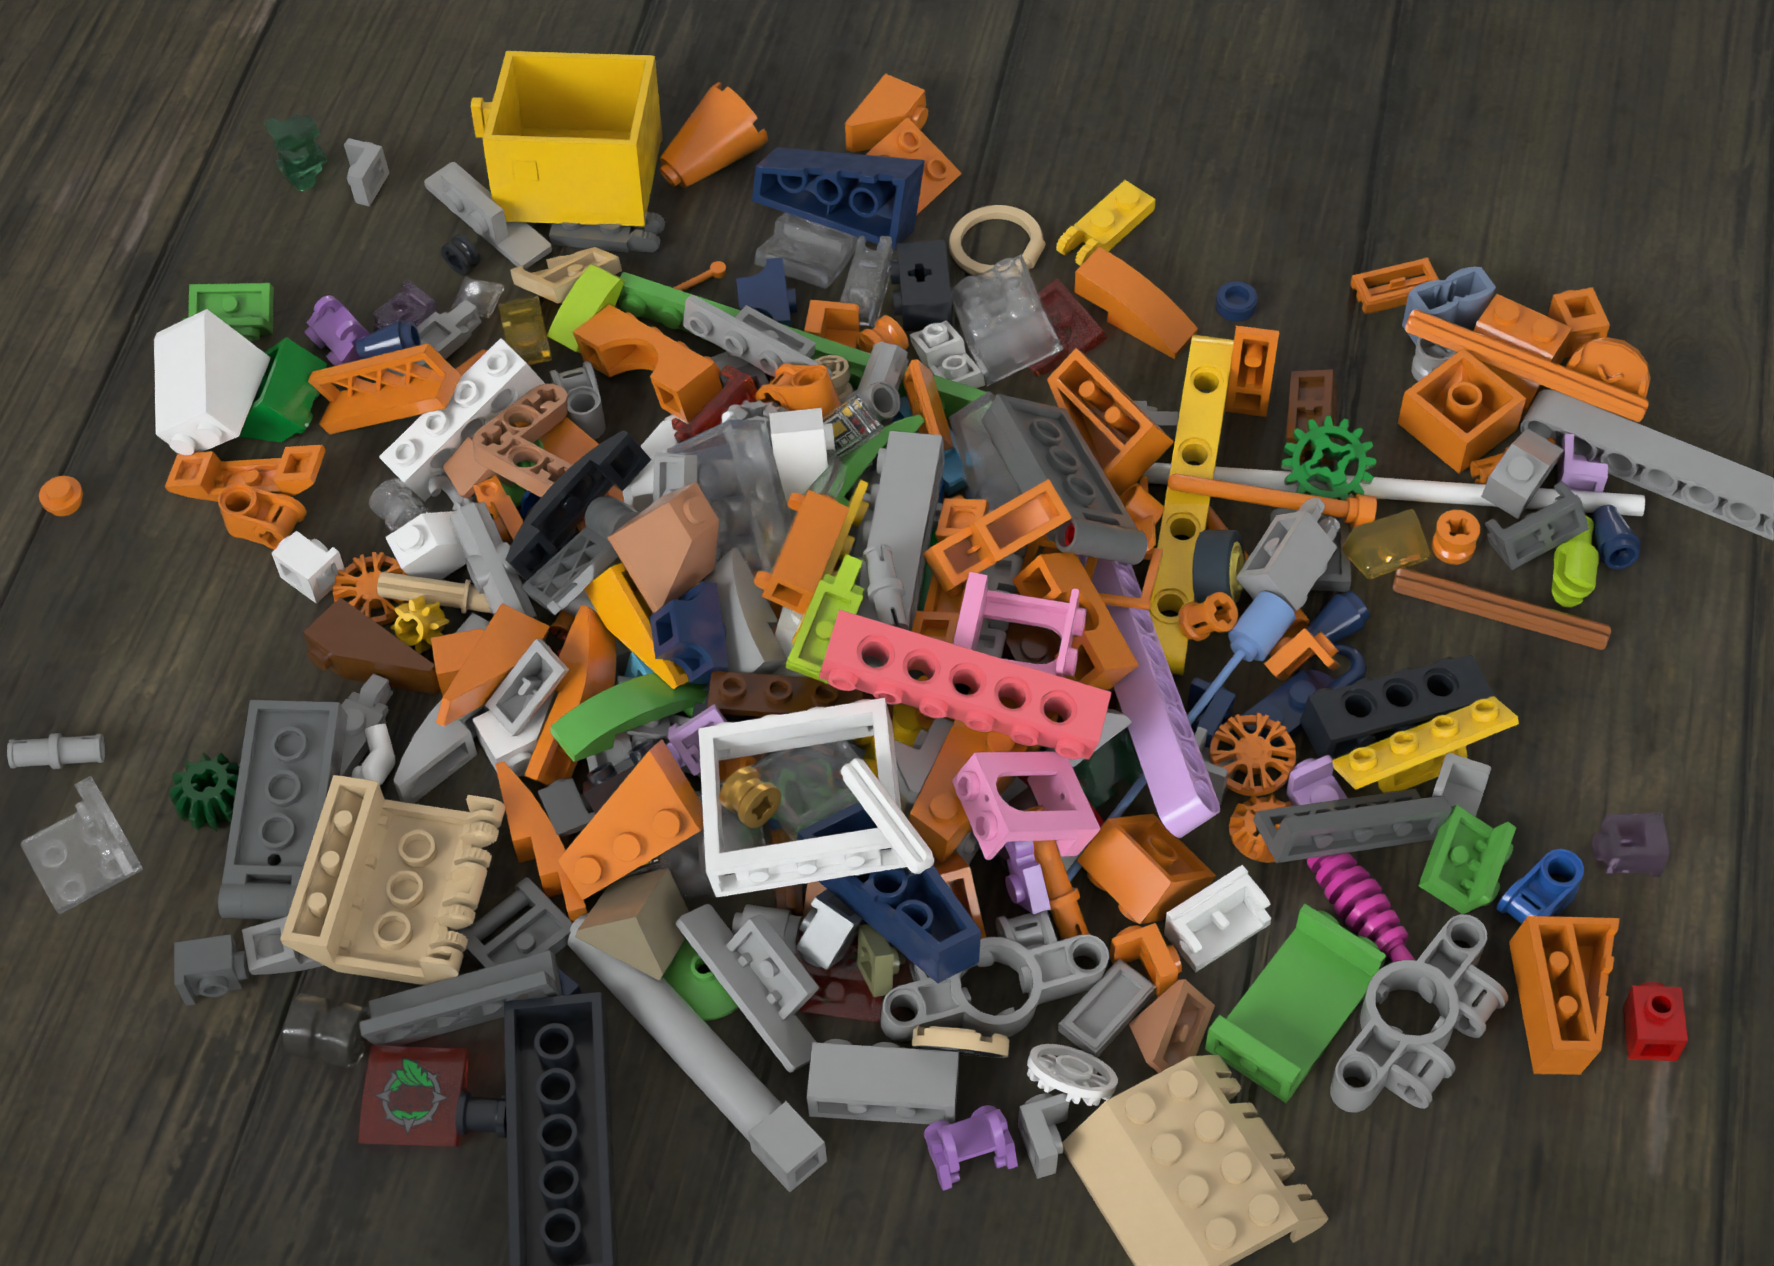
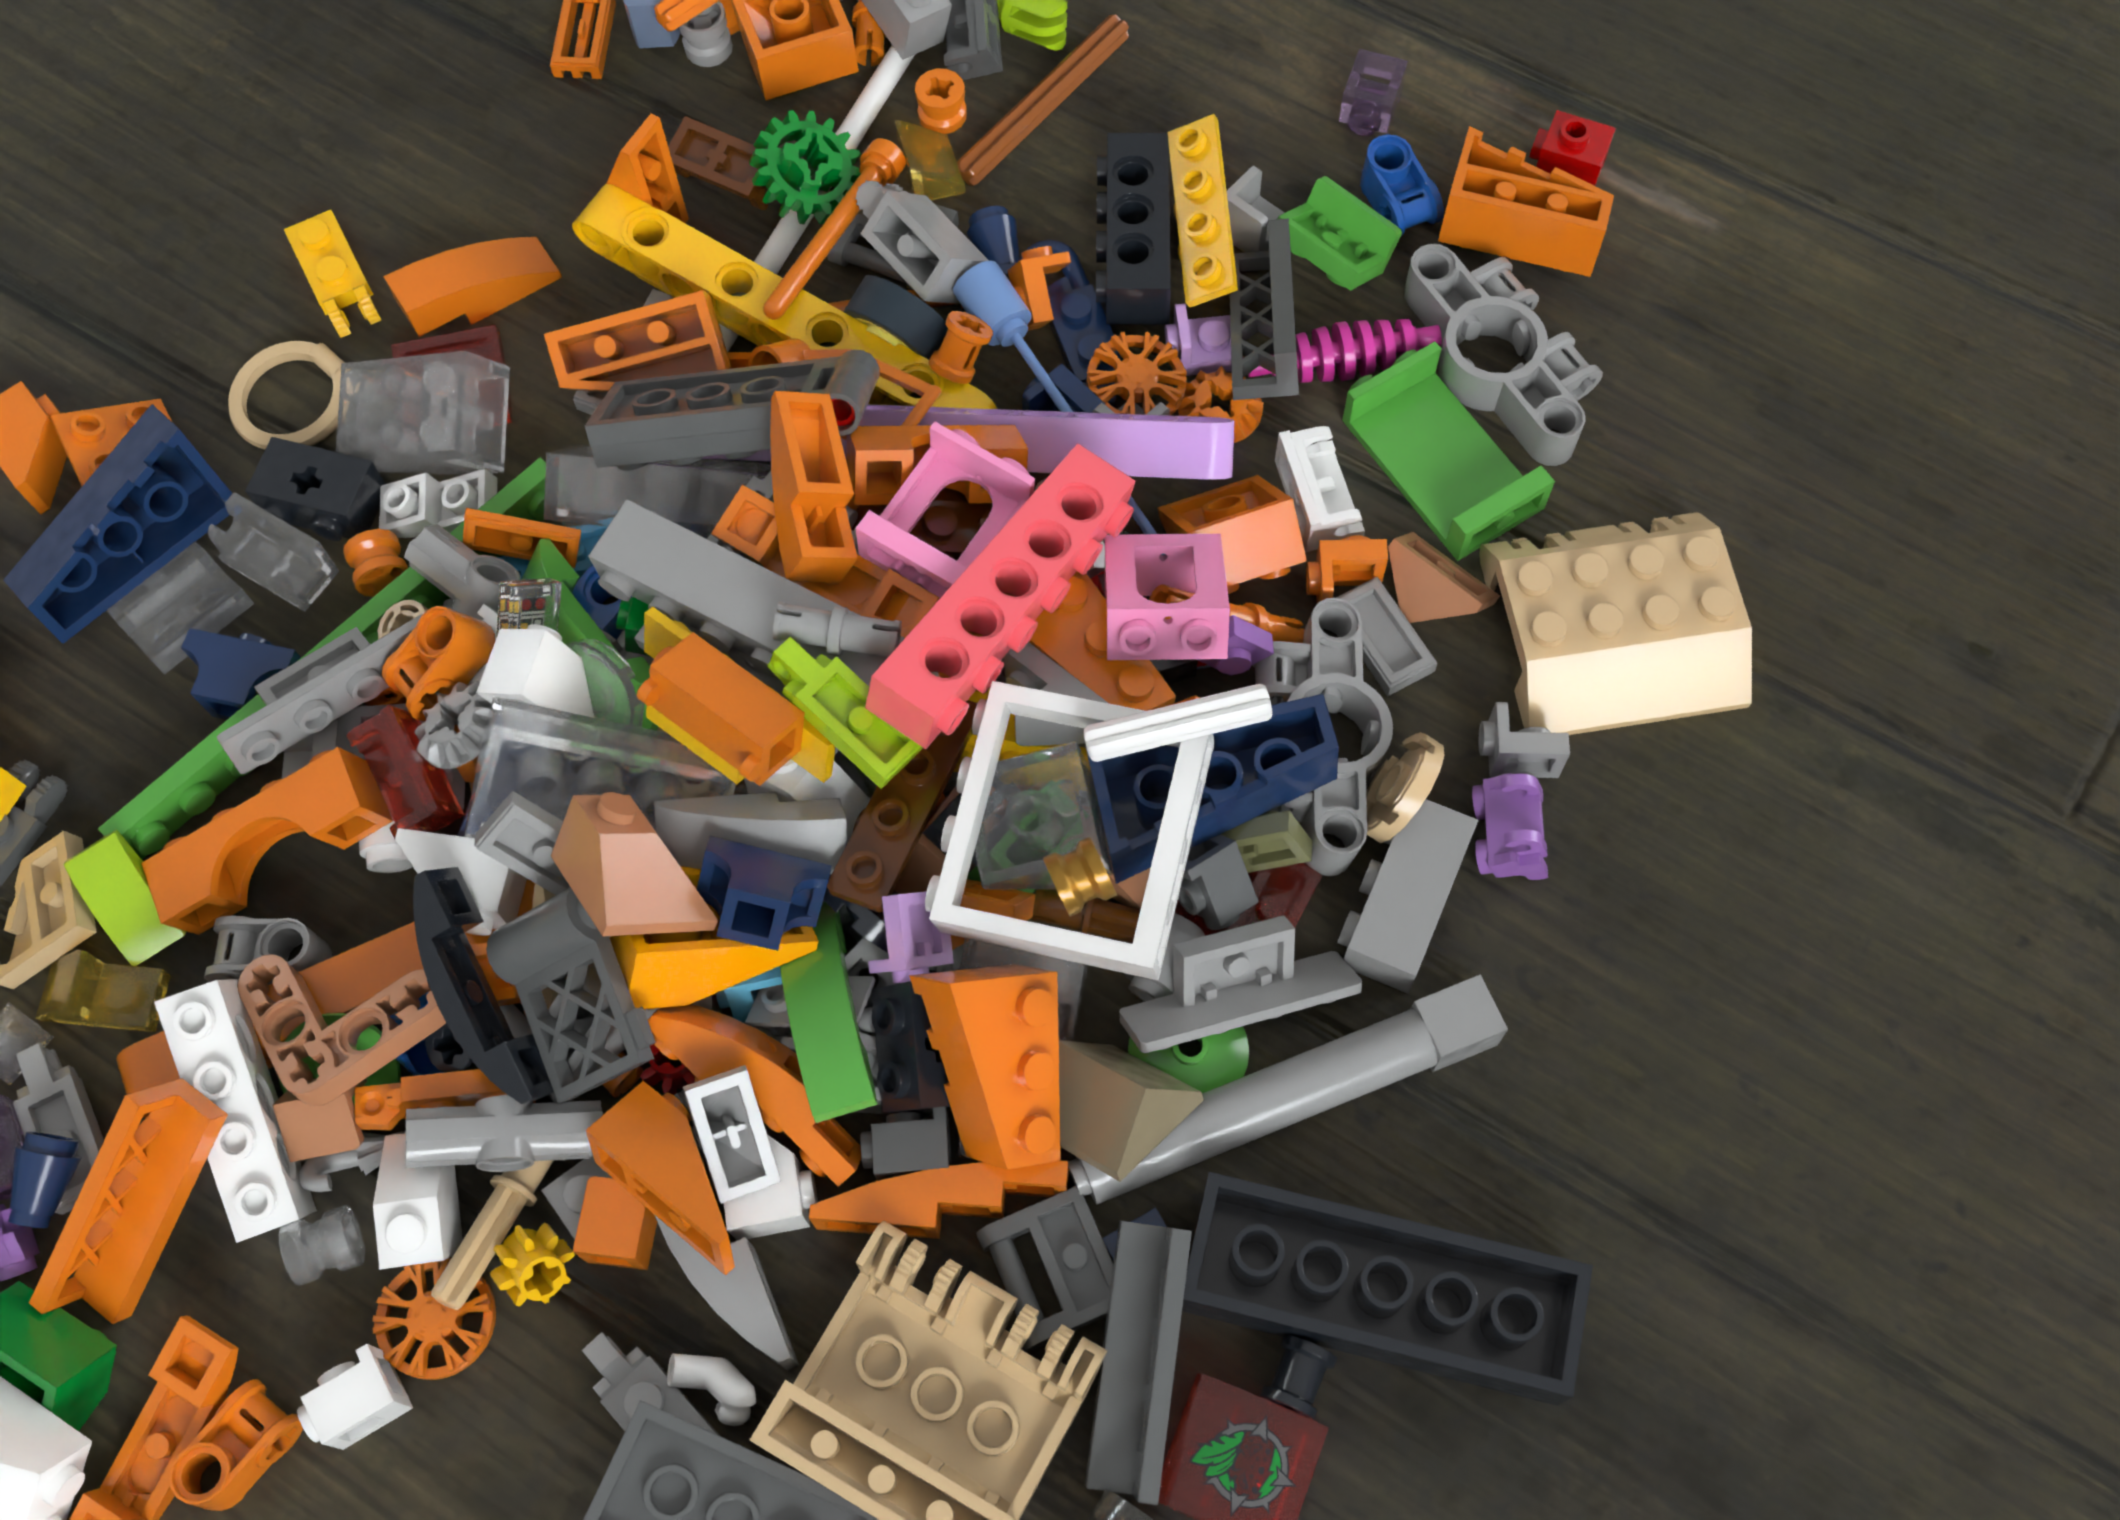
camera: 70 degrees left, 10 degrees up
reddish brown slope [303,597,441,695] -> none
orange hinge [673,261,726,291] -> none
orange panel [804,300,861,349] -> none
white wheel [1027,1044,1118,1106] -> none
dark blue tile [1216,281,1258,322] -> none

